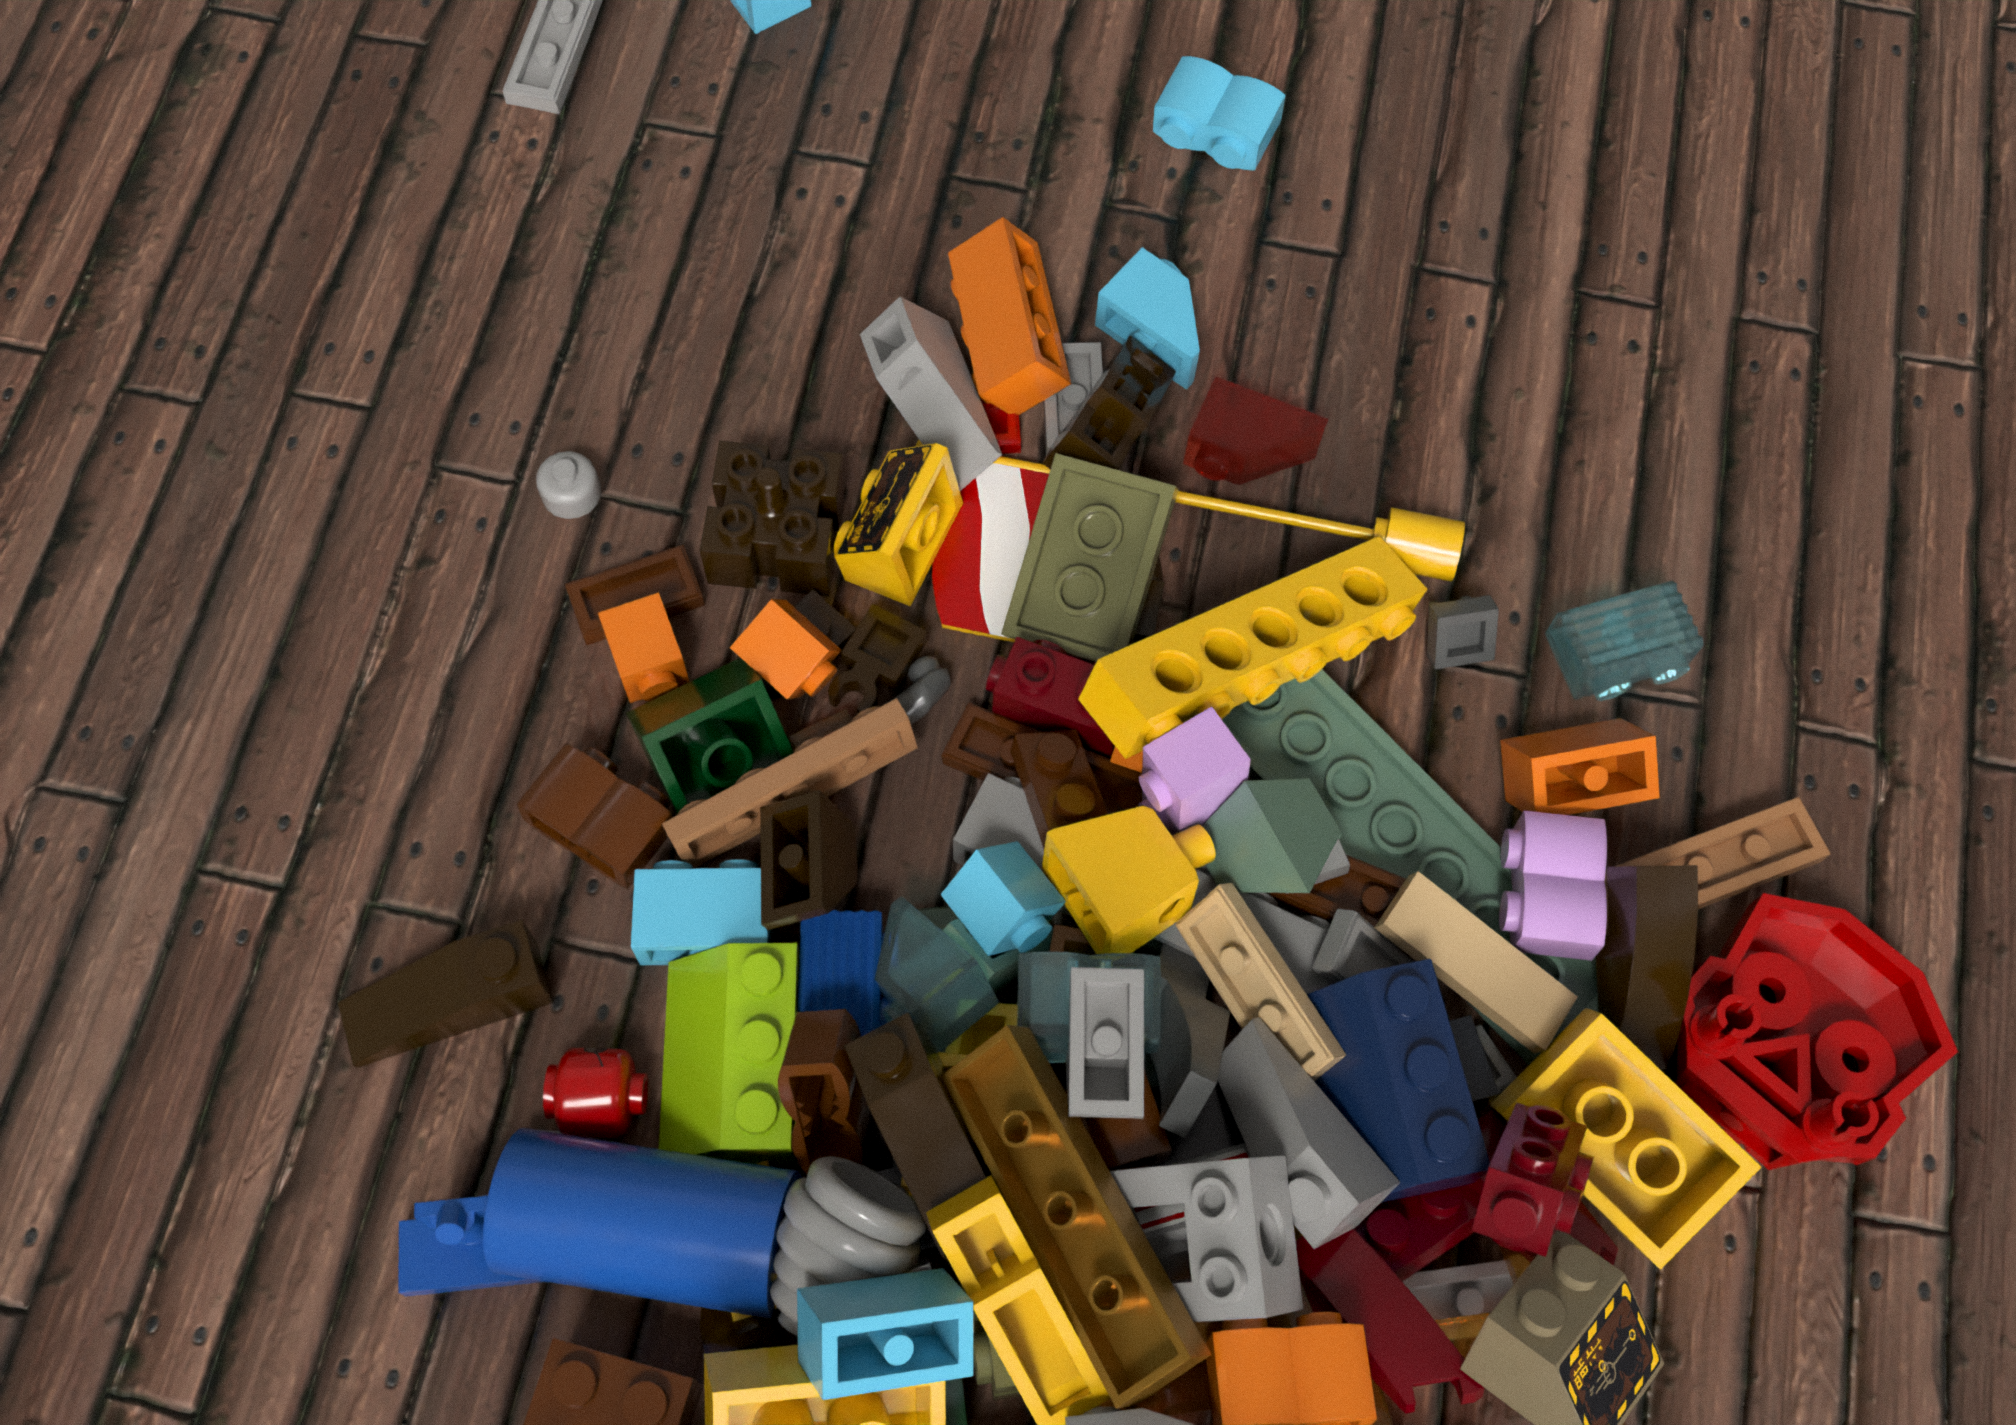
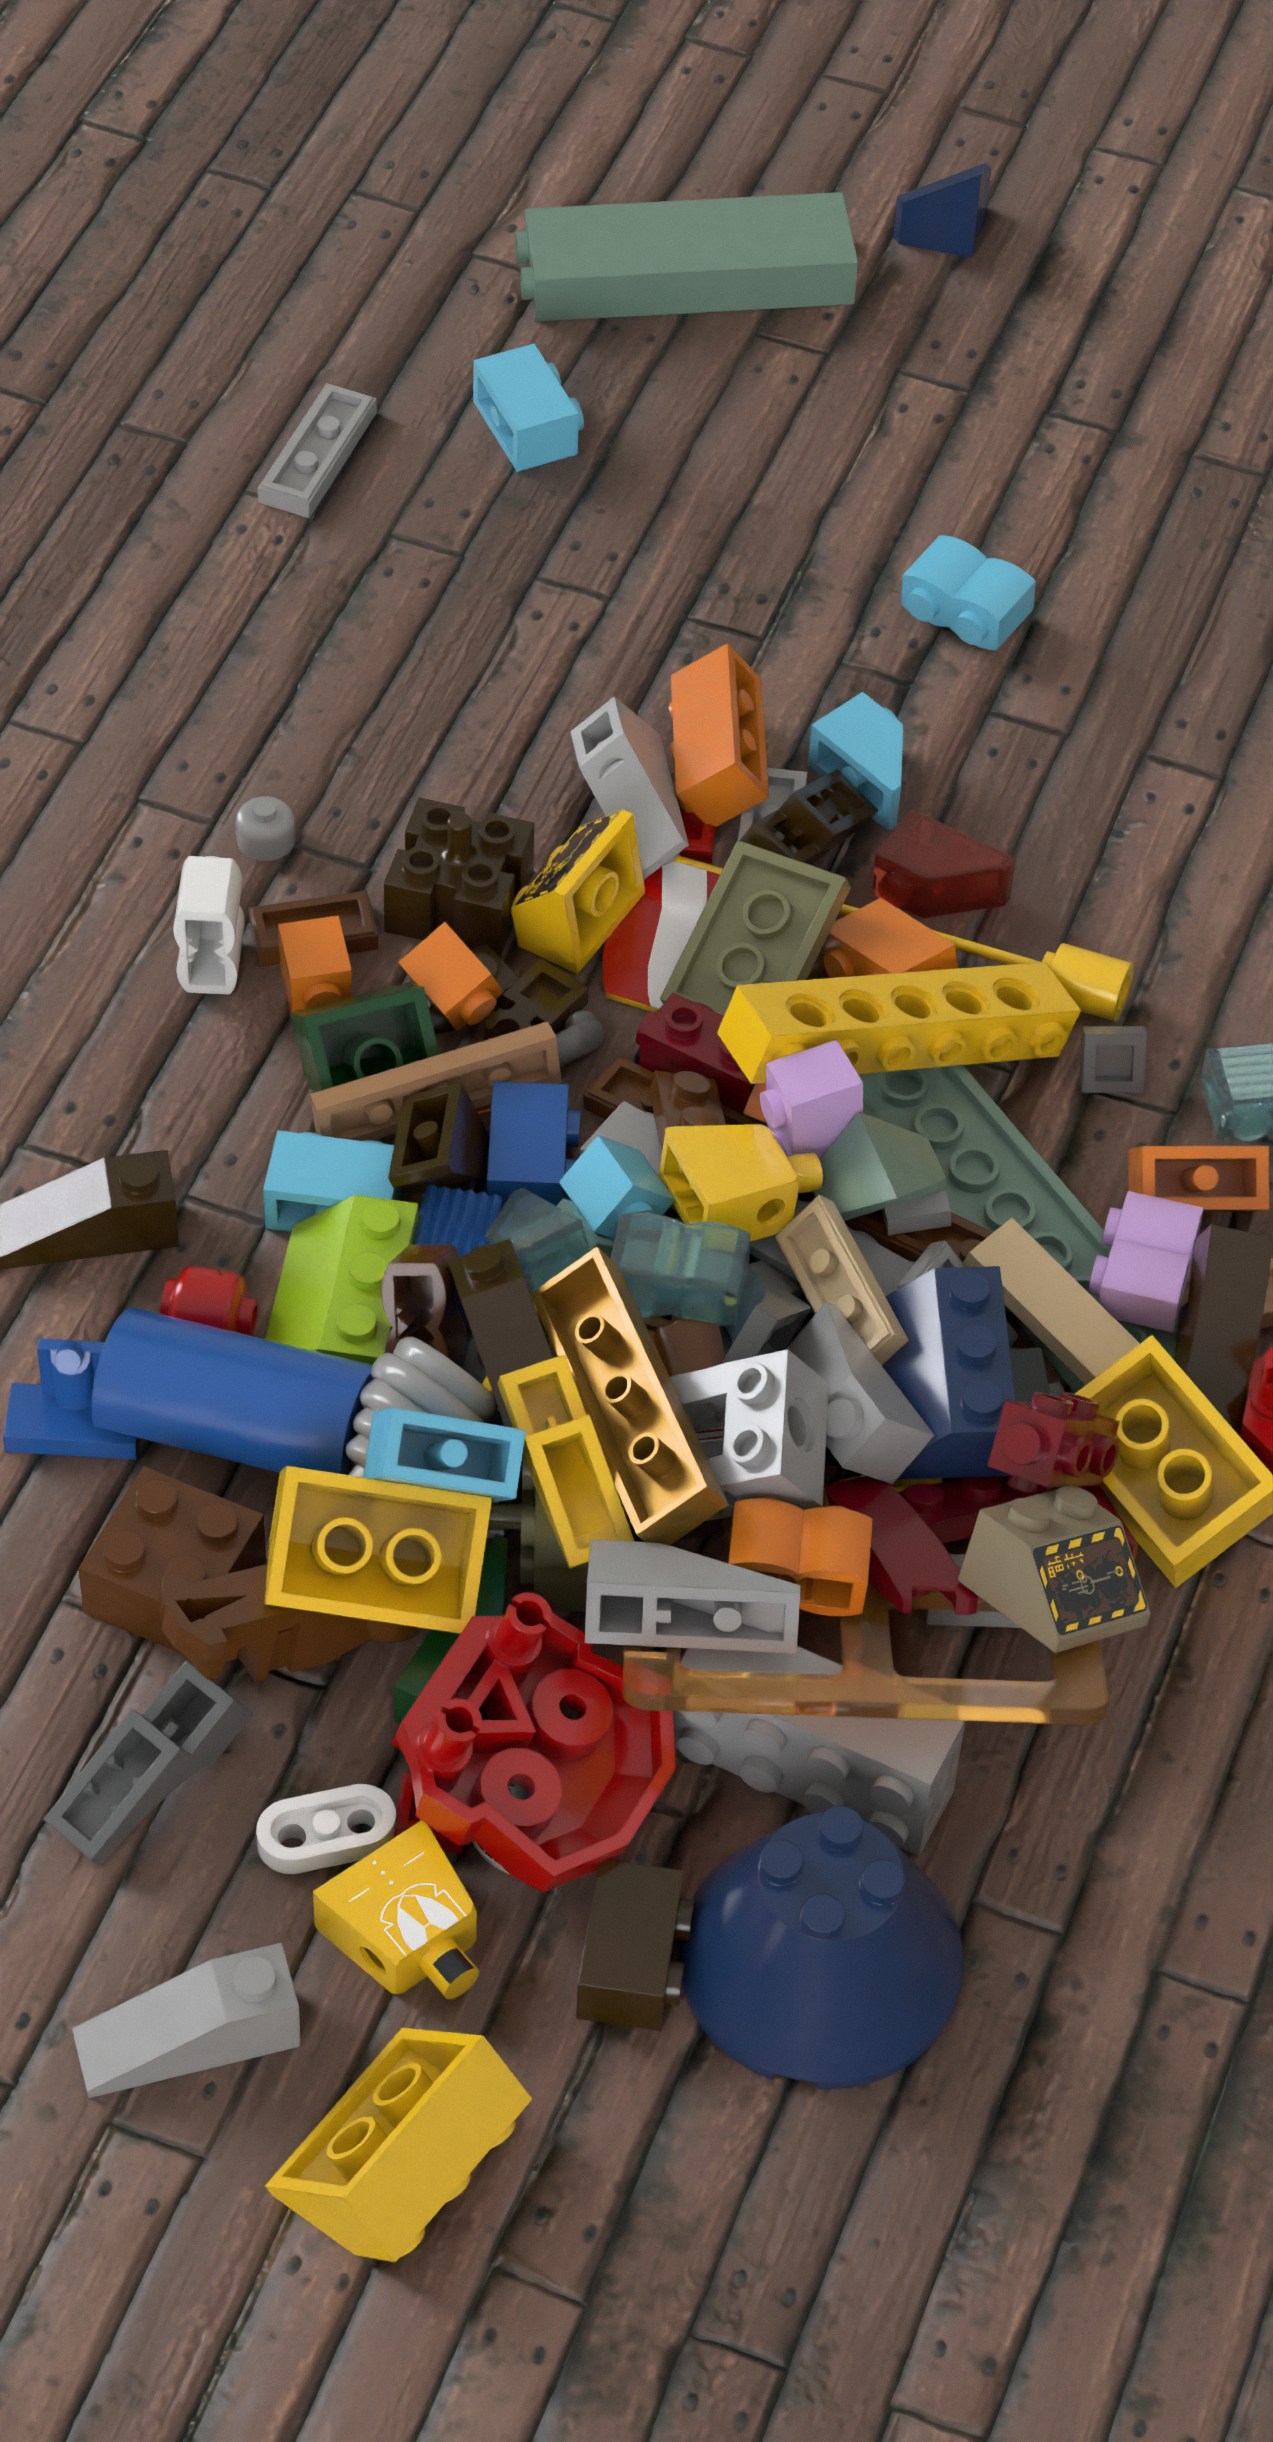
camera: 10 degrees right, 15 degrees down
reddish brown brick [517,743,672,889] -> none
light grey slope [1066,967,1144,1119] -> none
none -> white brick [173,856,245,995]
none -> blue brick [487,1081,580,1221]
none -> orange brick [824,897,958,978]

